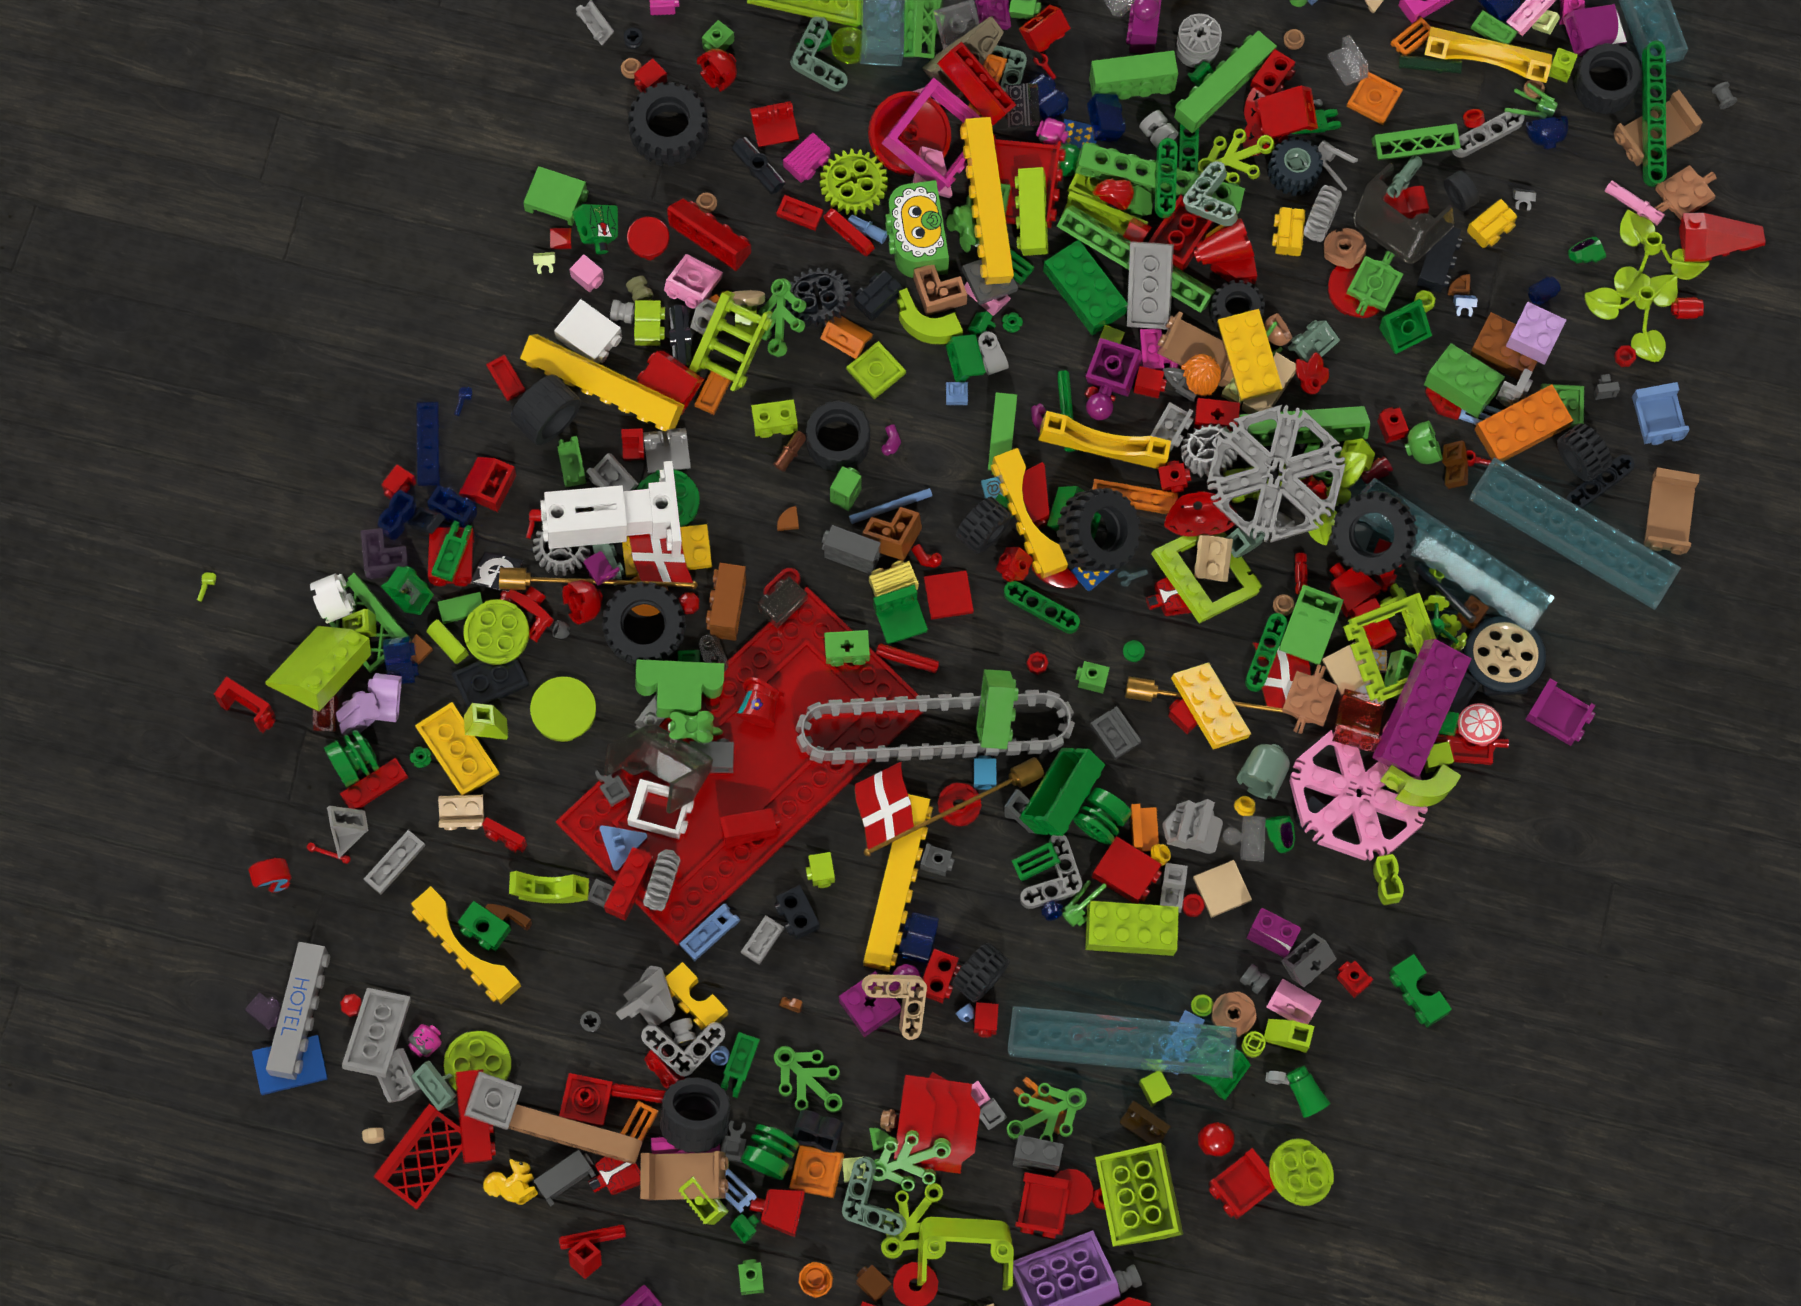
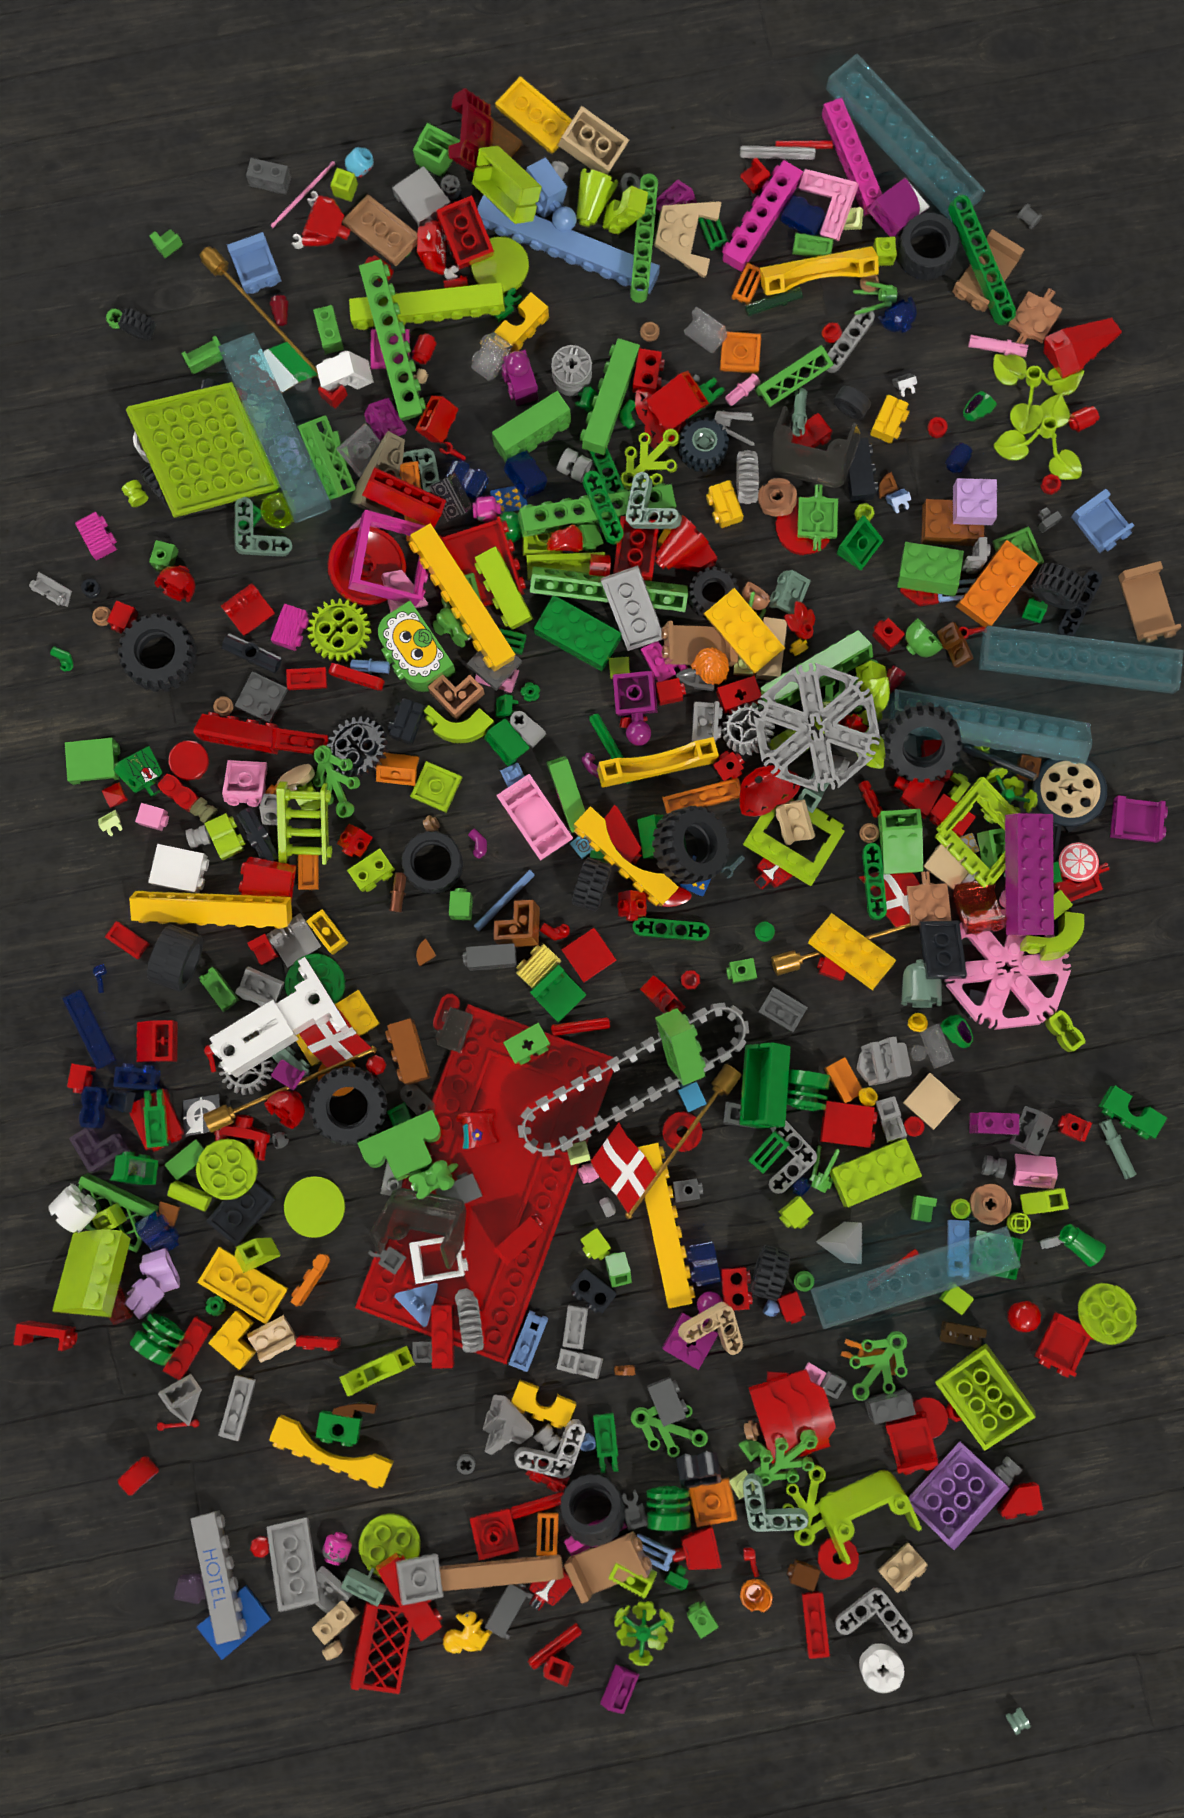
camera: 20 degrees left, 10 degrees up
none -> green arm [50,646,74,672]
none -> red brick [158,774,199,812]
none -> yellow brick [209,1309,256,1370]
none -> dark grey plate [235,671,288,723]
none -> red plate [272,728,328,755]
none -> orange hinge [291,1254,330,1306]
none -> yellow brick [306,910,348,955]
none -> tan bracket [312,1600,360,1645]
none -> red brick [337,824,373,858]
none -> medium nougat plate [423,815,440,832]
none -> bright pink slope [497,774,573,861]
none -> light grey slope [556,1349,603,1379]
none -> yellowish green plate [567,1141,590,1165]
none -> bright pink cone [578,1163,599,1184]
none -> light grey tile [599,1197,615,1217]
none -> bright green brick [605,1252,632,1287]
none -> lime plant [615,1601,674,1666]
none -> green arm [620,399,636,429]
none -> red slope [640,975,685,1014]
none -> dark grey brick [647,1376,688,1427]
none -> bright pink axle [725,374,761,406]
none -> red hand [743,1548,759,1577]
none -> lime brick [779,1196,814,1229]
none -> yellow plate [789,639,808,656]
none -> bright green plate [794,1271,814,1292]
none -> light grey slope [816,1222,862,1264]
none -> bright green panel [910,1195,937,1222]
none -> black tile [918,921,967,979]
none -> red tile [927,417,948,438]
none -> green tile [1022,598,1048,623]
none -> sand green pin [1099,1119,1137,1179]

